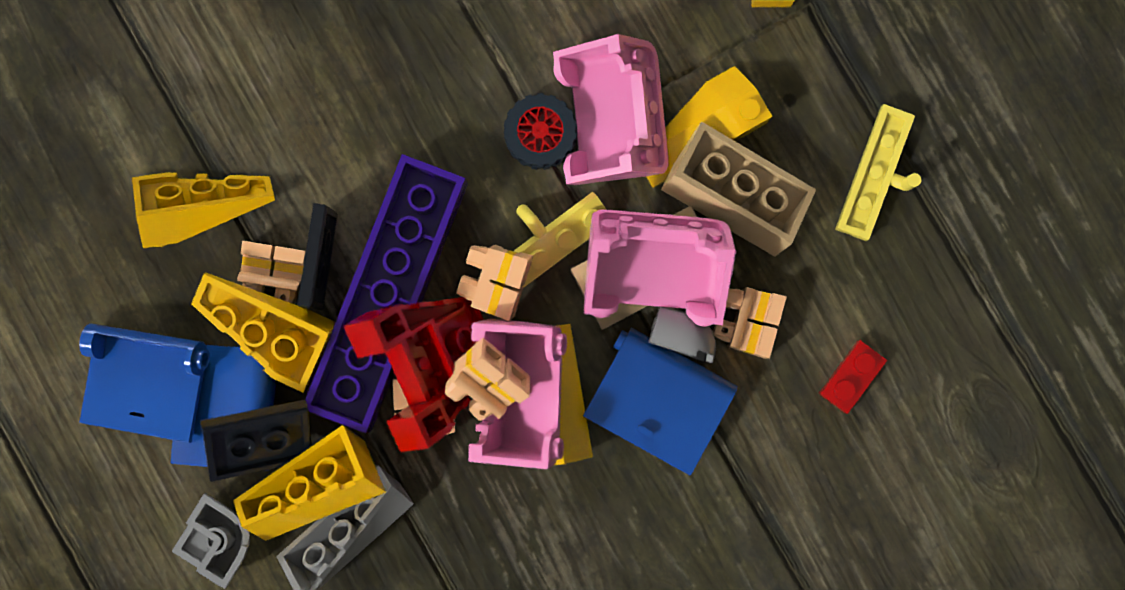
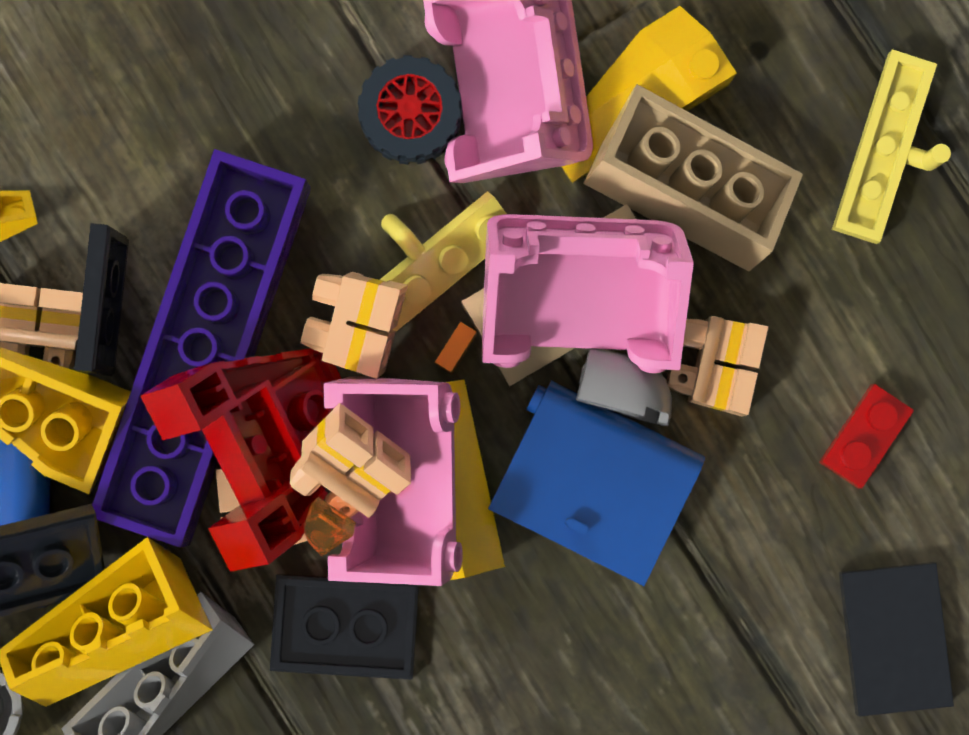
camera: 10 degrees left, 0 degrees up
none -> black tile [270,574,419,680]
none -> clear orange tile [304,497,356,556]
none -> orange tile [435,321,477,375]
none -> black tile [839,562,954,717]

